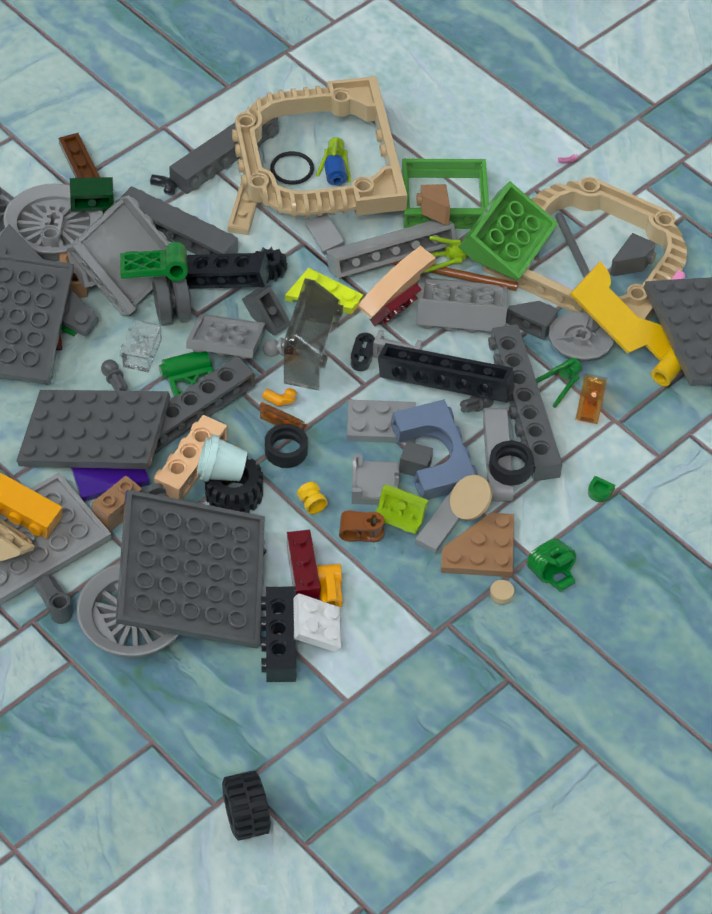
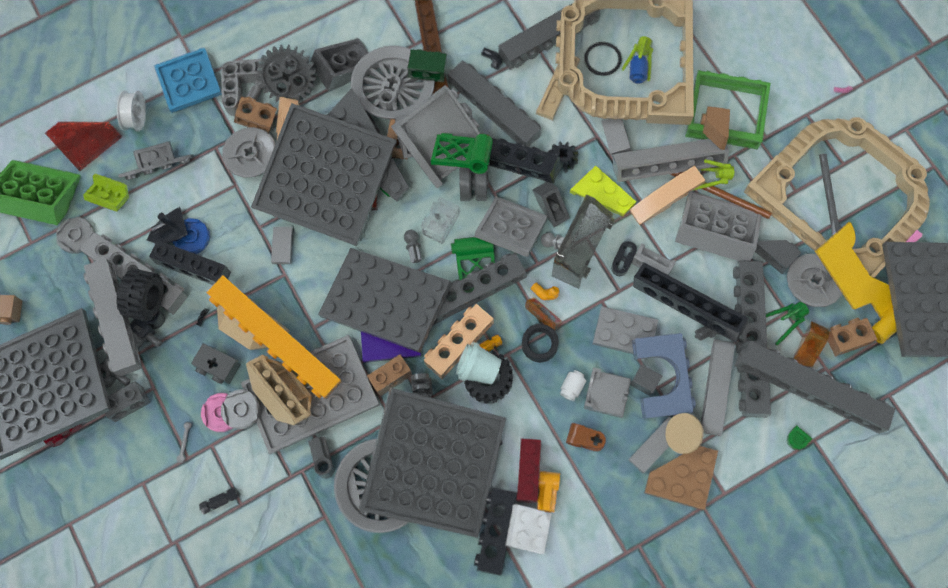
camera: 20 degrees right, 20 degrees up
yellow wheel [297,482,328,514] -> none
dark red plate [369,283,422,326] -> none
lime bracket [374,484,429,534] -> none
bright green slope [458,181,558,280] -> none
black tyre [489,440,534,486] -> none
tan tile [490,580,514,604] -> none
green piece [527,538,576,592] -> none
dark grey slope [610,233,656,276] -> none
none -> white brick [560,370,586,401]
none -> dark grey brick [735,341,896,433]
none -> medium nougat brick [825,318,877,357]

